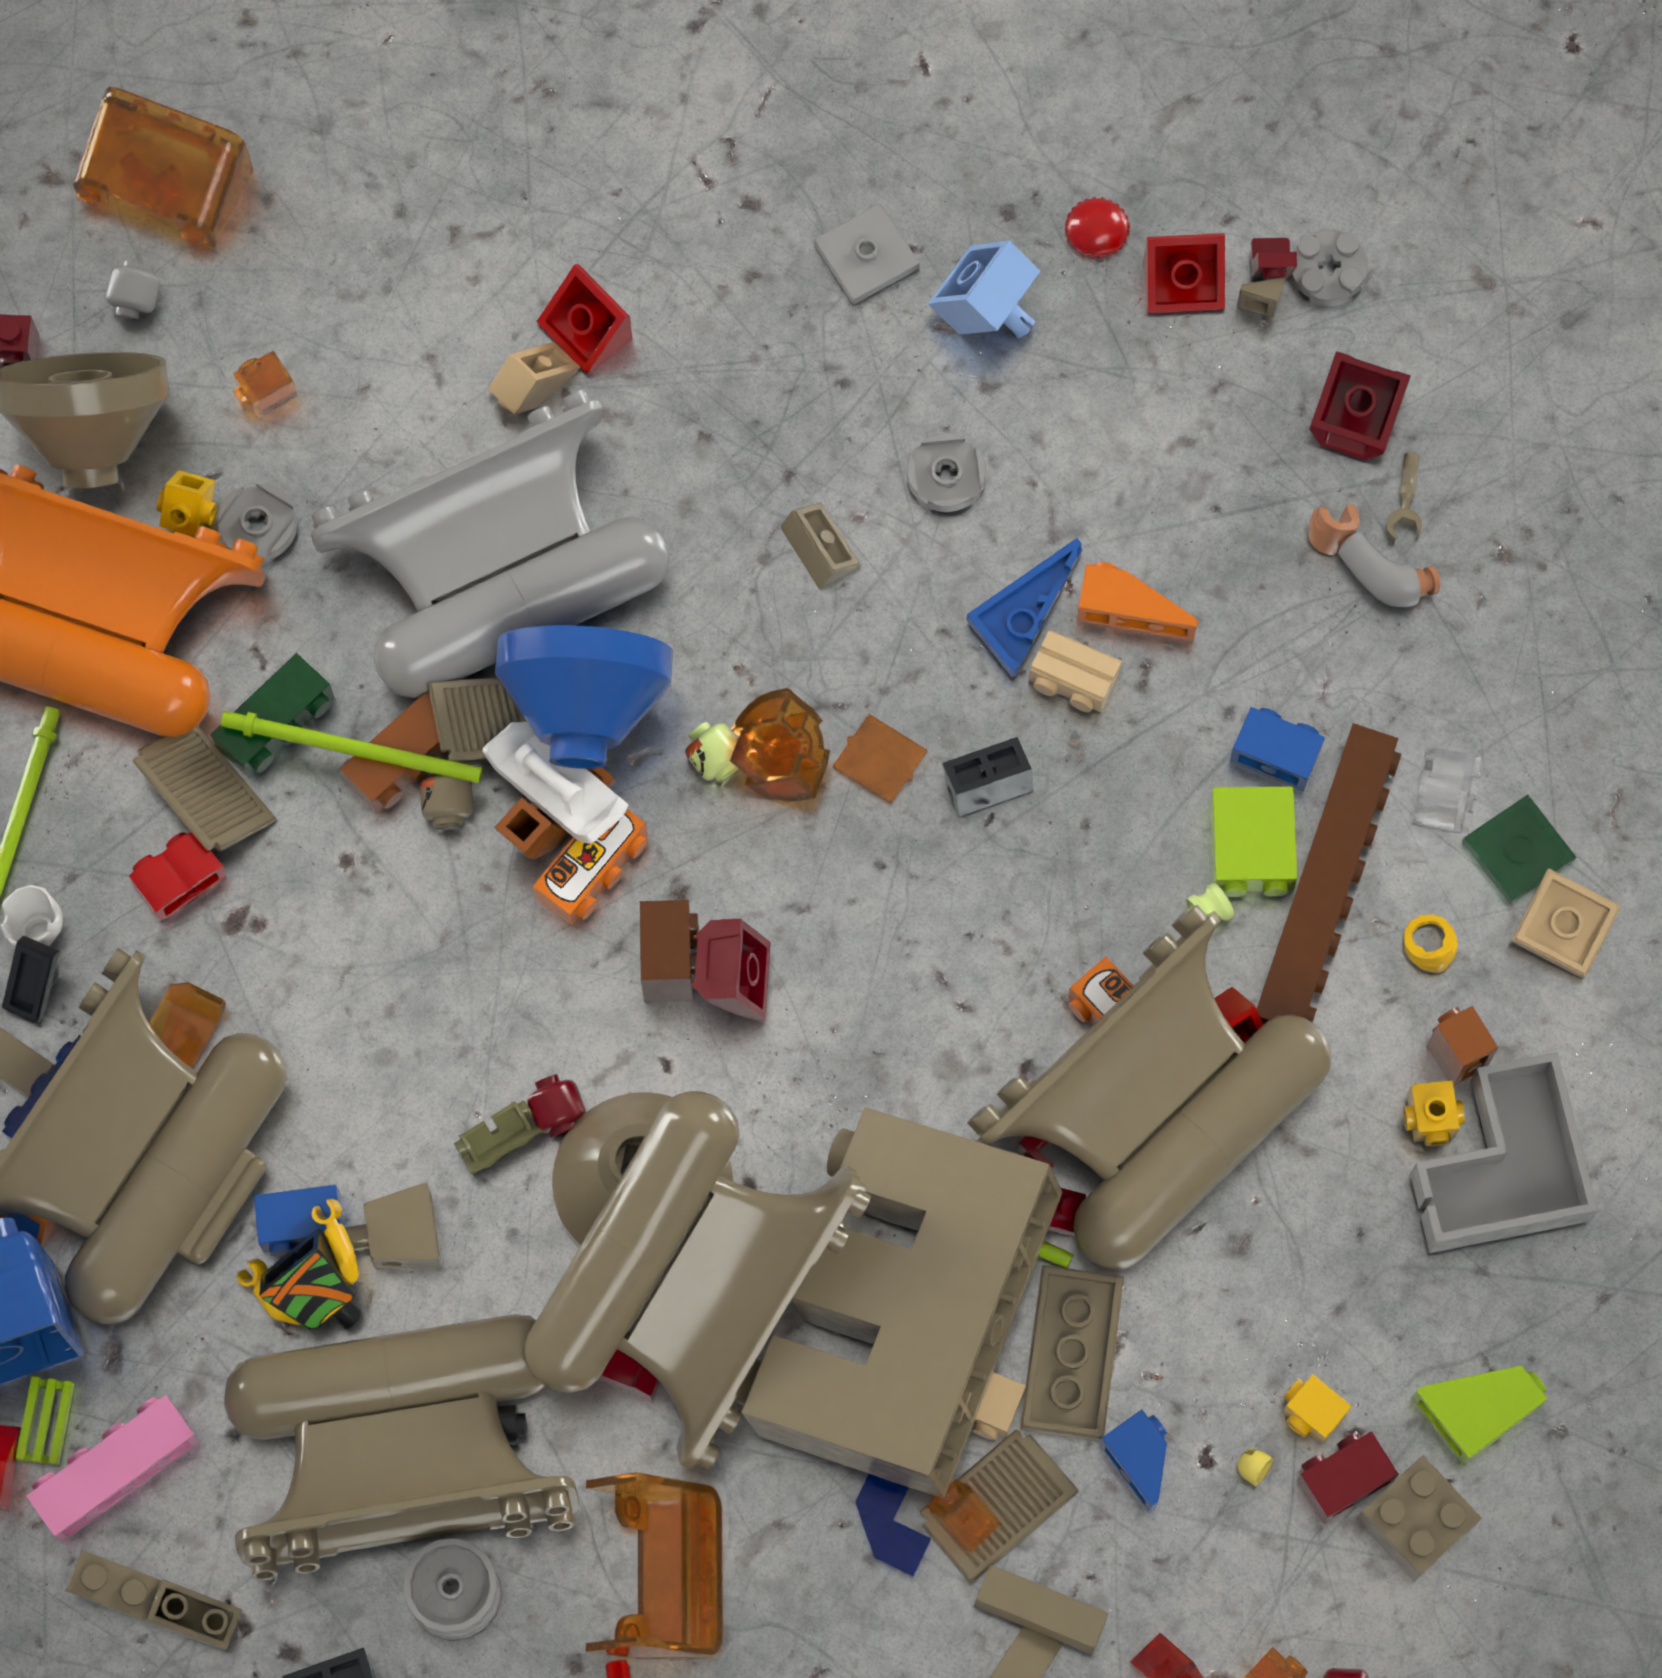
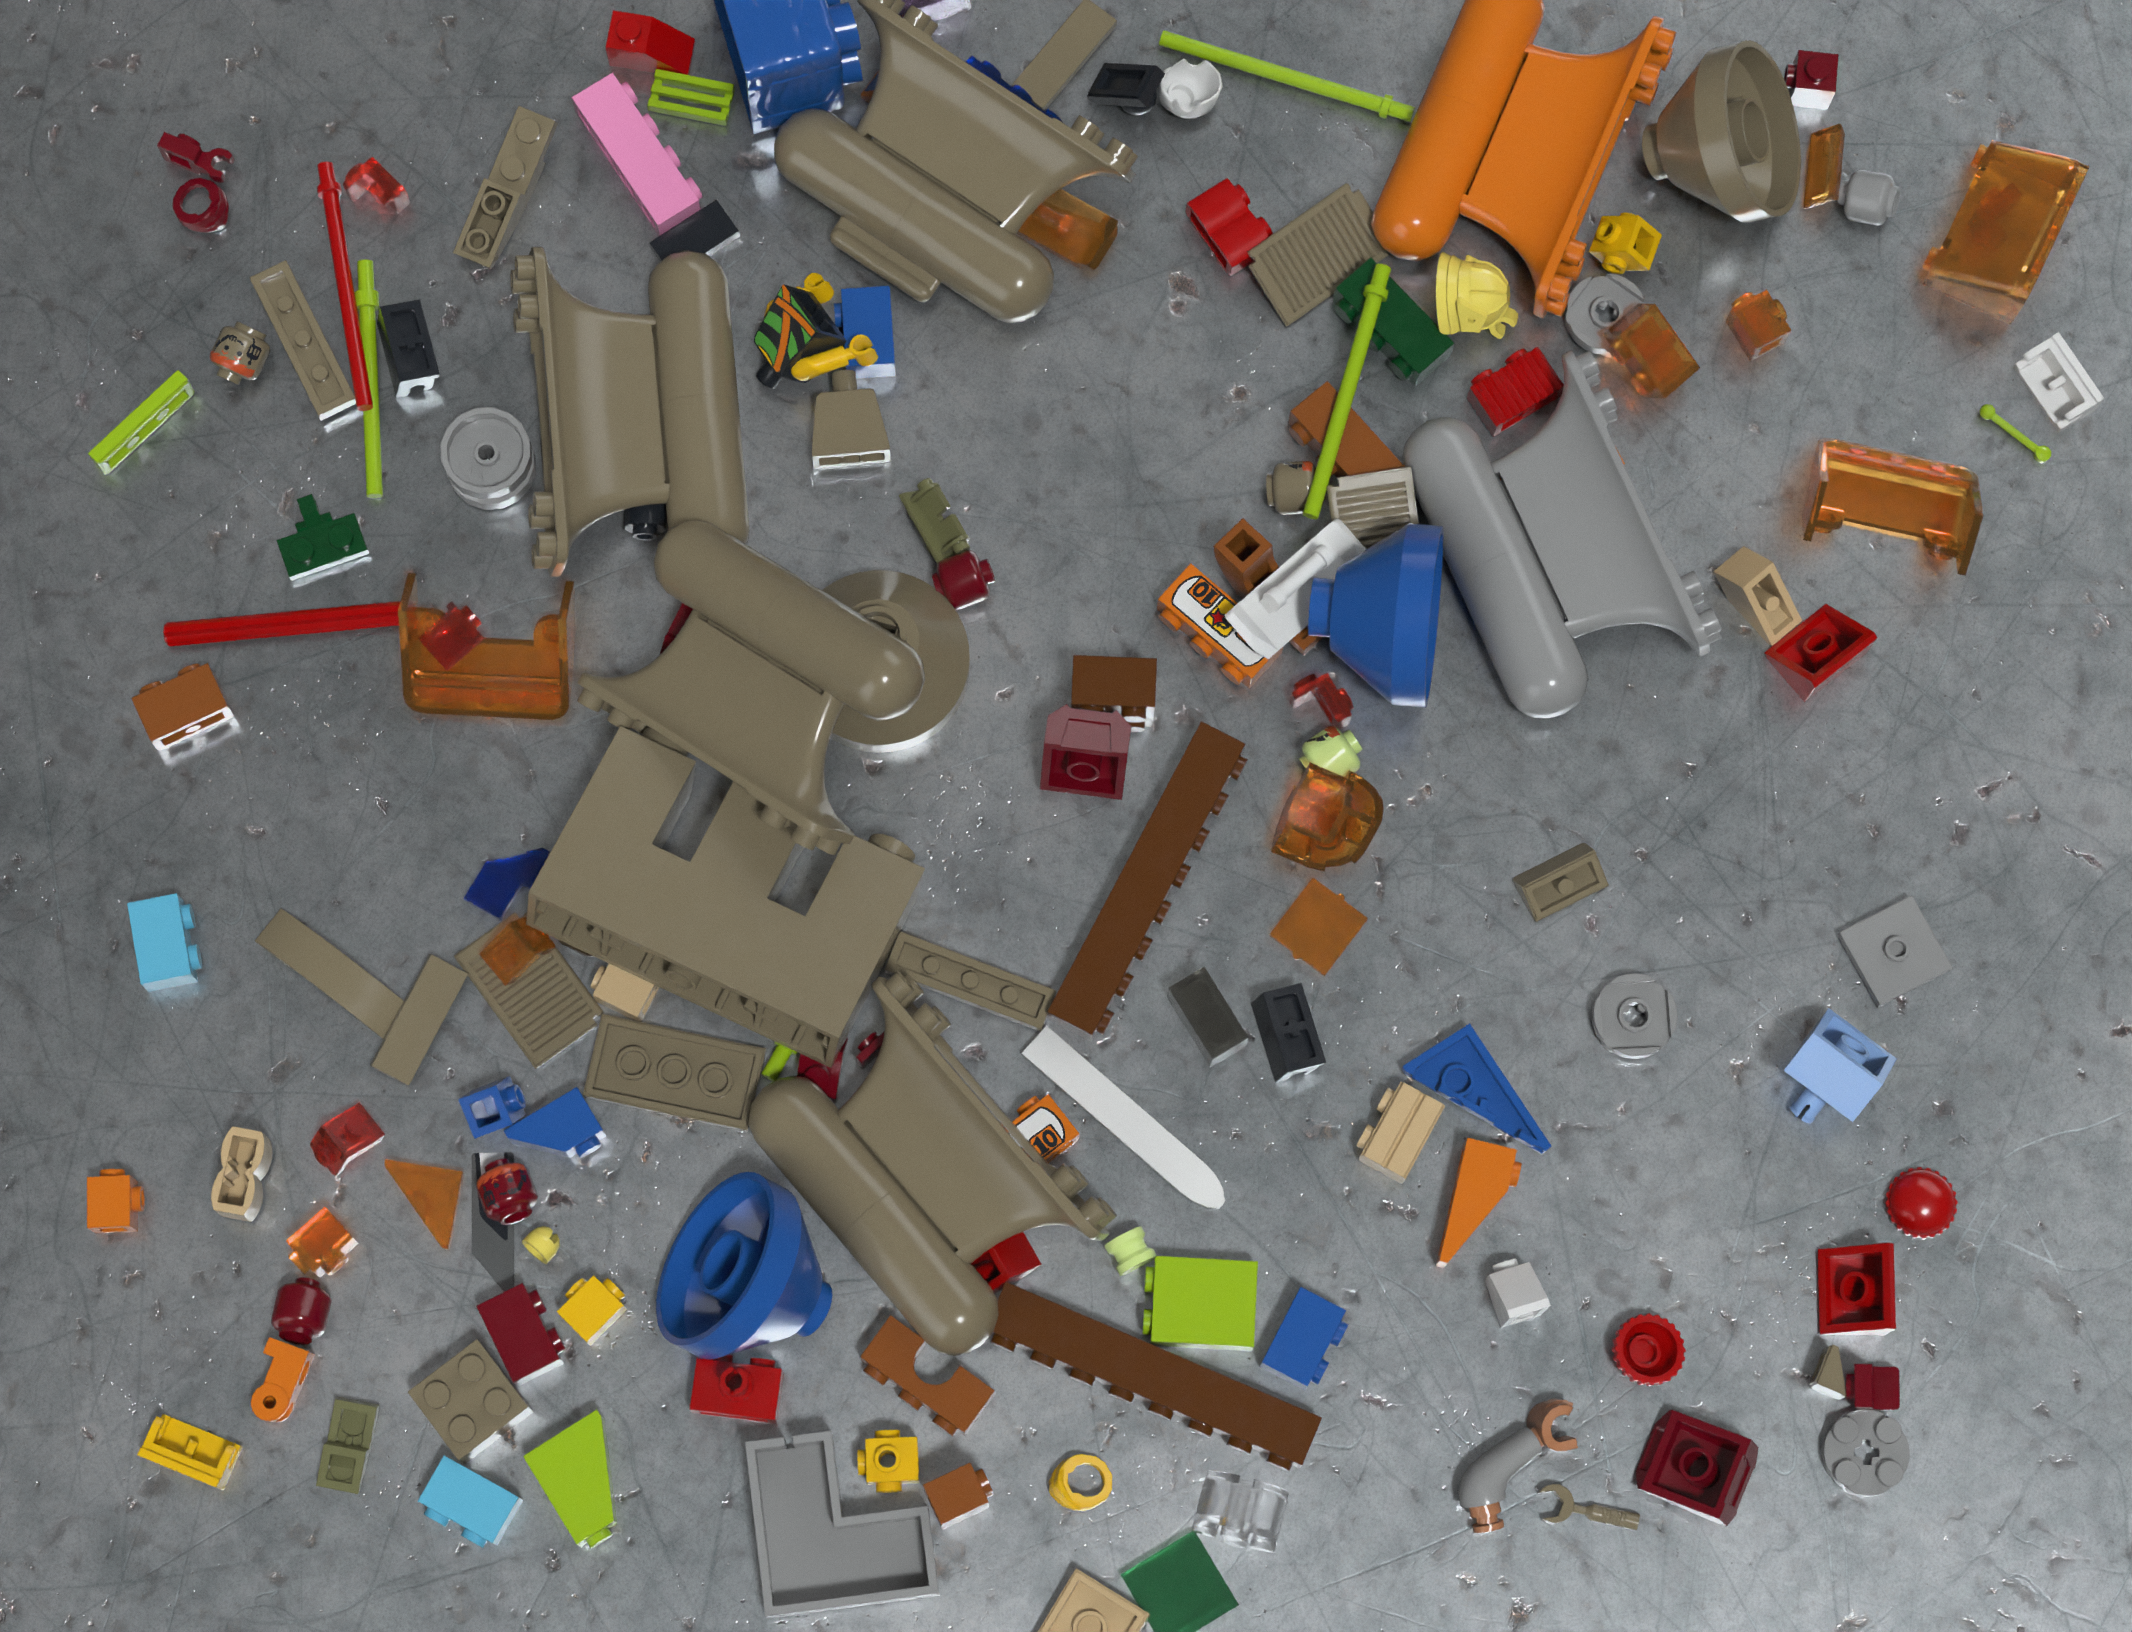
camera: 90 degrees right, 5 degrees up
none -> olive slope [316,1397,380,1494]
none -> clear orange tile [384,1159,464,1251]
none -> clear red bracket [418,601,485,671]
none -> medium azure brick [418,1455,523,1548]
none -> blue brick [458,1076,526,1139]
none -> dark grey sticker [472,1152,514,1291]
none -> dark red head [476,1159,538,1225]
none -> black tile [649,200,740,261]
none -> blue cone [656,1172,832,1359]
none -> red brick [689,1355,784,1424]
none -> dark orange arch [860,1315,995,1437]
none -> dark tan plate [884,931,1056,1032]
none -> white piece [1022,1025,1225,1209]
none -> reddish brown brick [1047,721,1248,1042]
none -> clear smoke brick [1167,967,1249,1068]
none -> clear red bracket [1289,673,1354,730]
none -> light yellow helmet [1436,252,1518,339]
none -> red brick [1467,347,1564,437]
none -> white slope [1485,1259,1551,1328]
none -> clear orange brick [1603,303,1700,399]
none -> red hat [1612,1313,1686,1387]
none -> clear orange windscreen [1802,438,1984,576]
none -> clear orange tile [1804,124,1845,209]
none -> lime hinge [1980,404,2051,463]
none -> white hinge [2013,332,2104,433]

